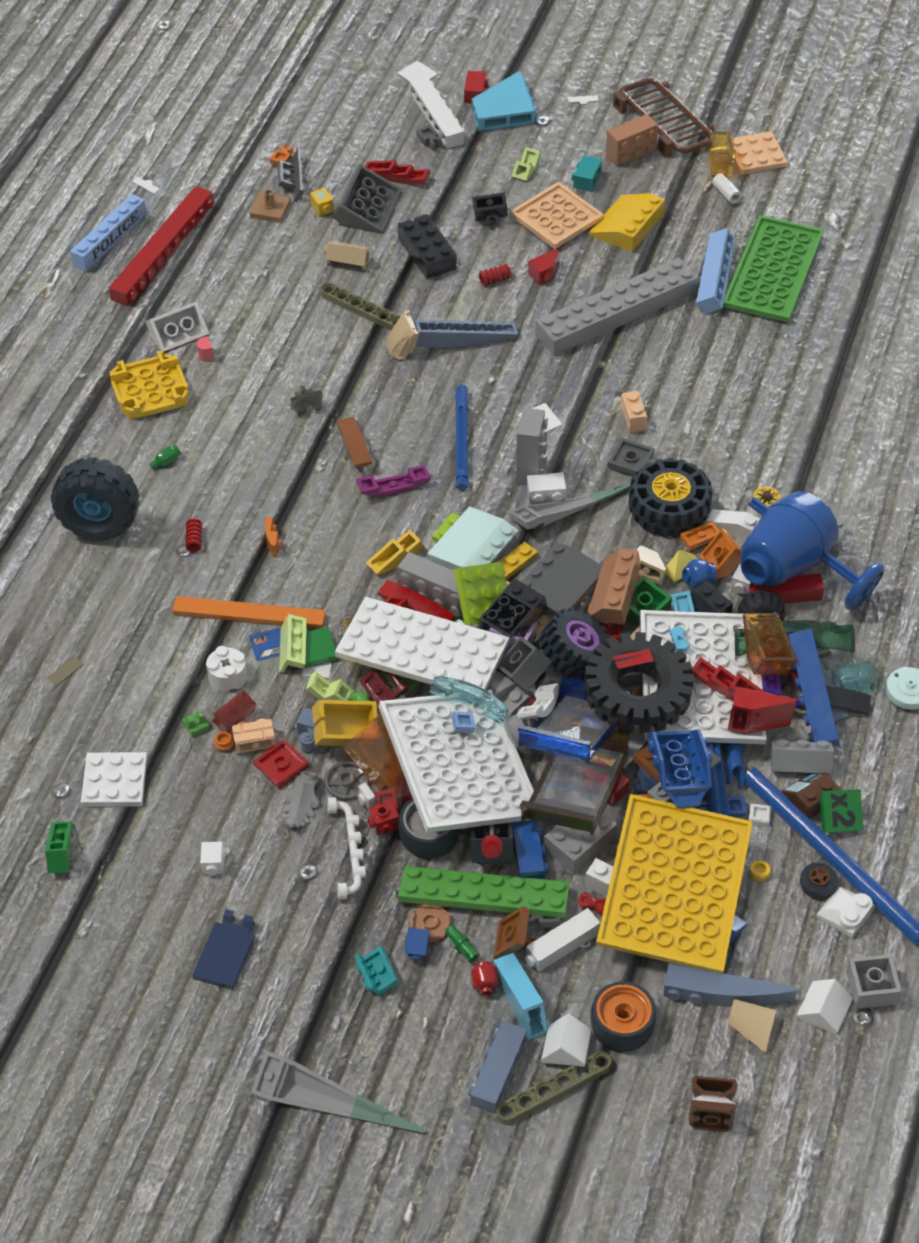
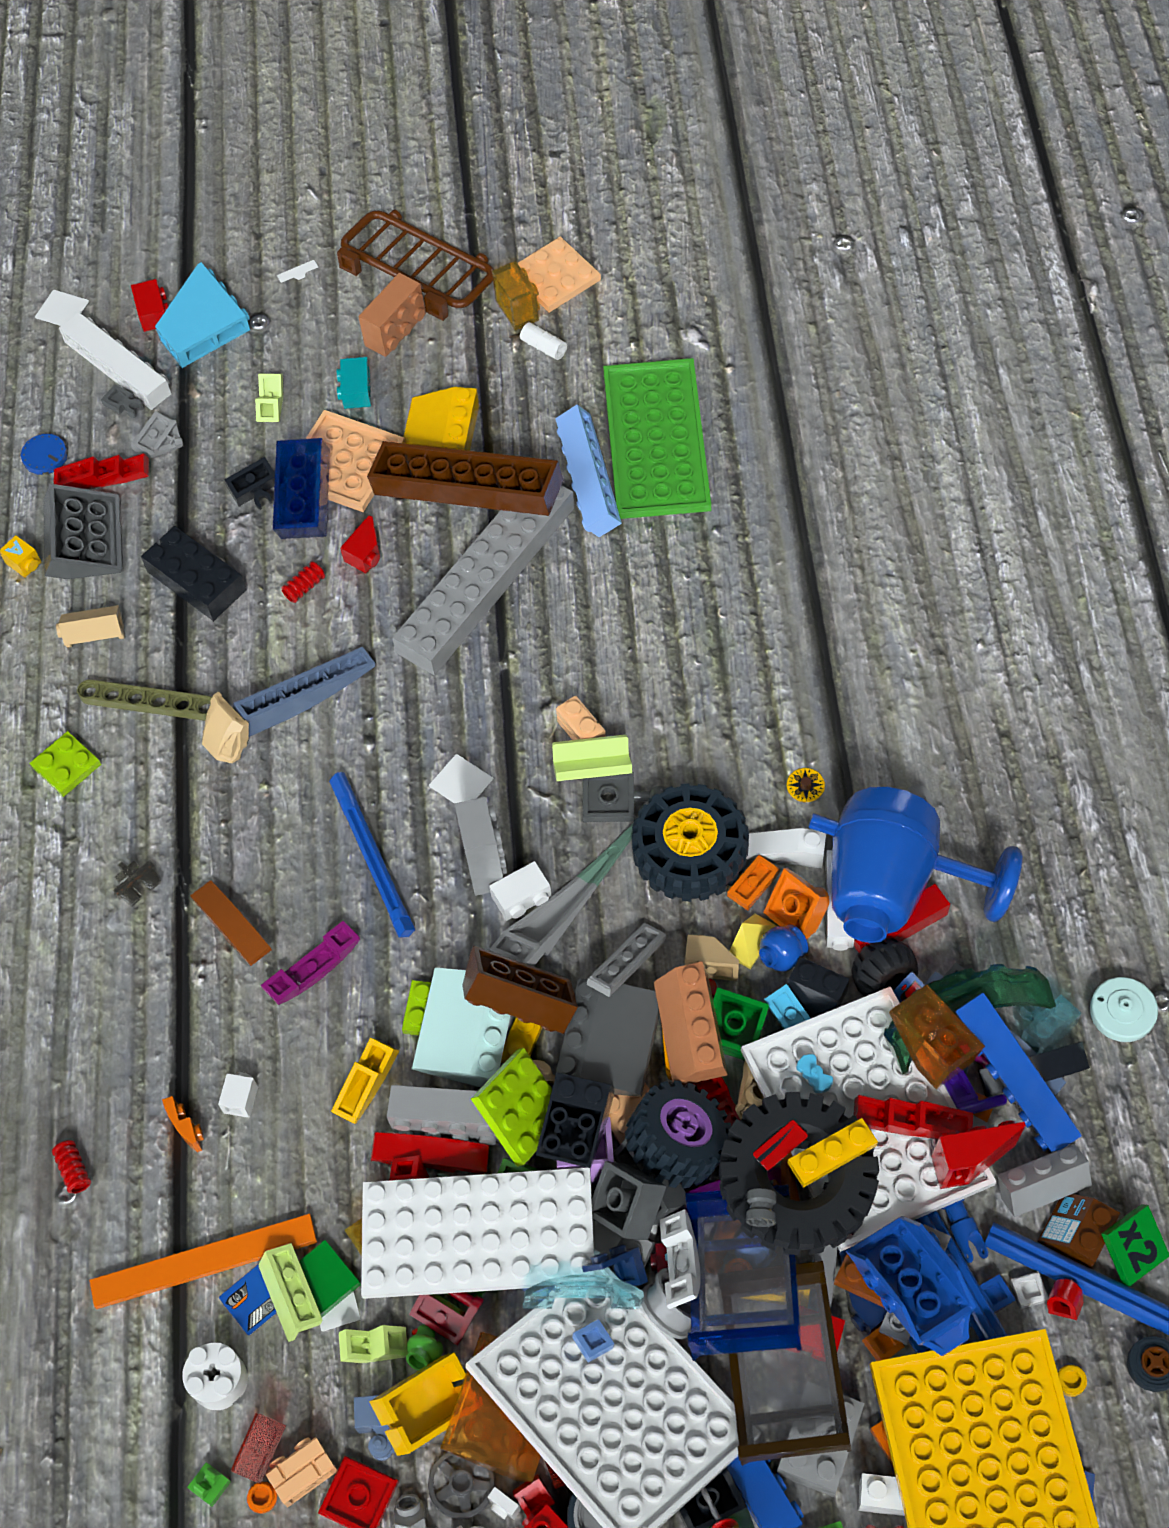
camera: 20 degrees left, 10 degrees up
none -> blue tile [20,434,67,475]
none -> lime plate [29,731,102,797]
none -> light grey slope [131,411,183,458]
none -> white brick [218,1072,258,1118]
none -> clear blue brick [273,438,330,539]
none -> reddish brown brick [367,441,563,516]
none -> reddish brown slope [462,945,578,1034]
none -> yellowish green panel [552,735,632,781]
none -> dark blue bracket [581,1244,648,1287]
none -> light grey tile [587,923,666,997]
none -> dark grey wheel [746,1189,776,1227]
none -> yellow plate [788,1118,878,1188]
none -> red plate [1047,1279,1084,1320]

